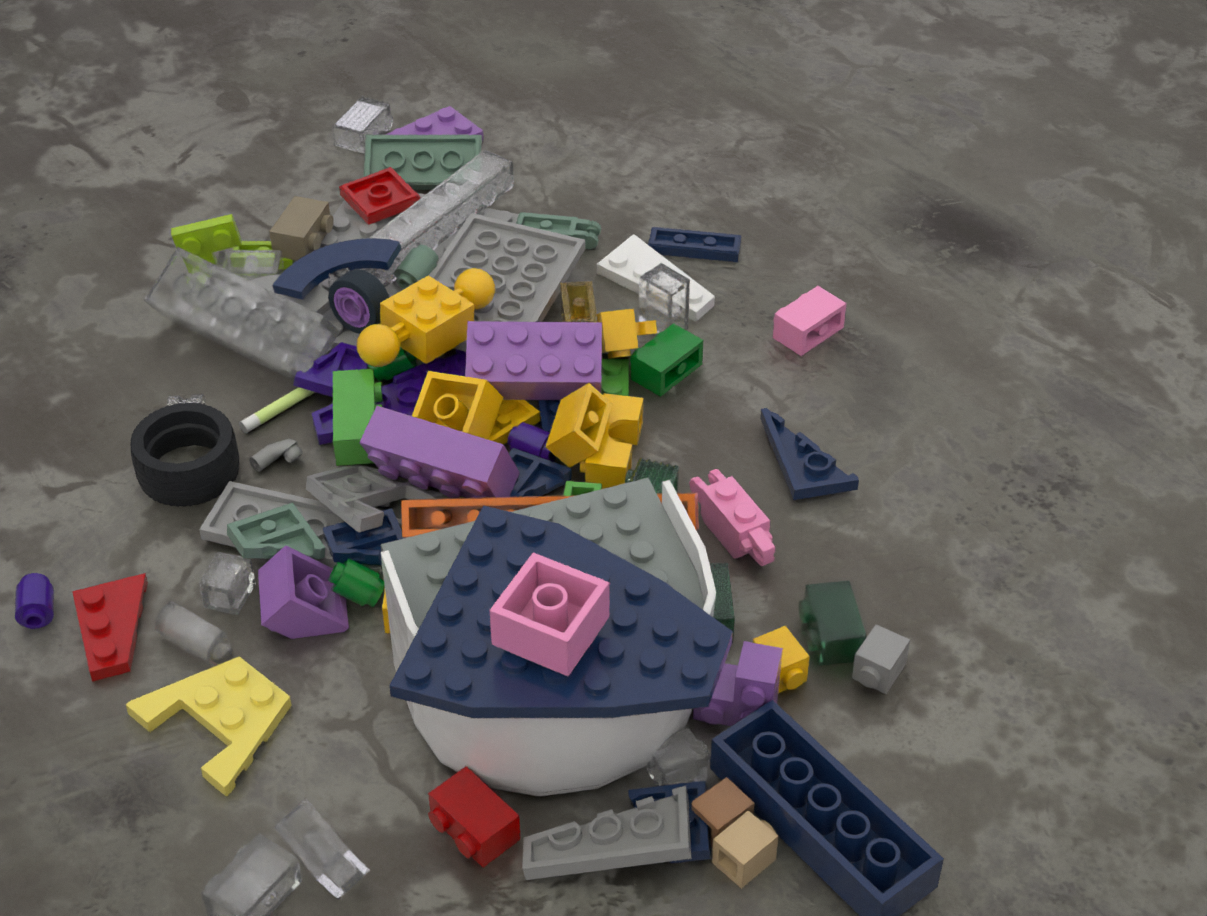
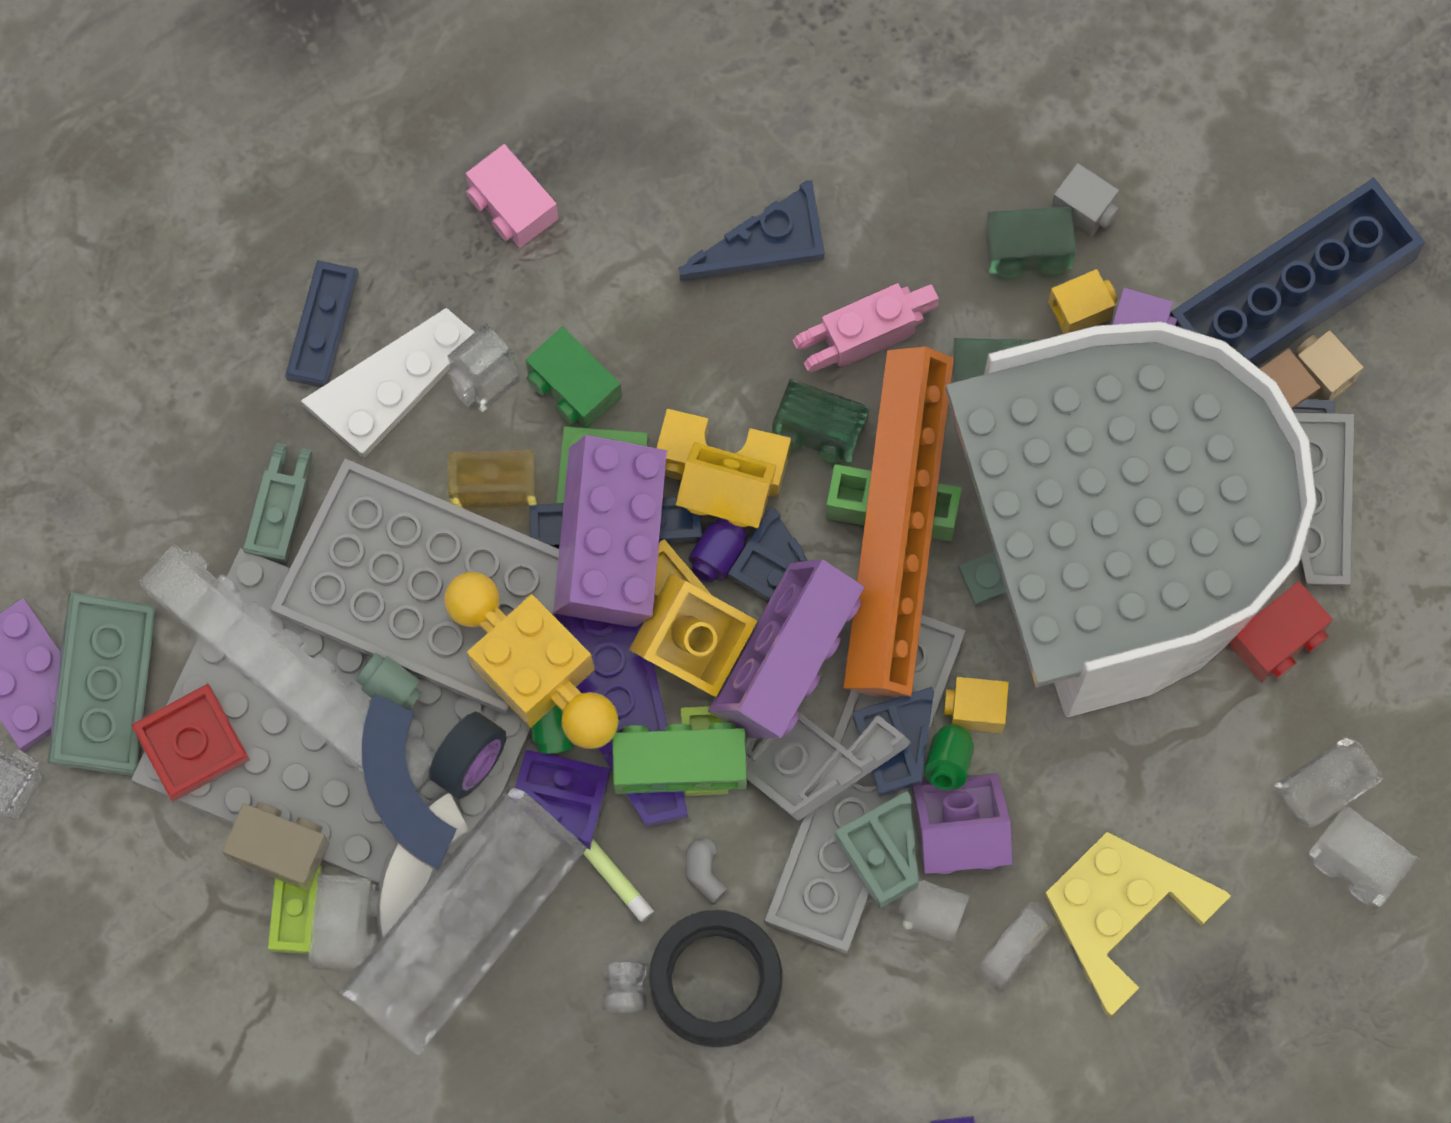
camera: 85 degrees left, 30 degrees up
red wing [72,573,148,682] -> none
lime plate [171,214,242,283] -> none
dark blue piece [389,505,733,718] -> none
bright pink brick [490,553,610,676] -> none
yellow brick [595,309,657,359] -> none

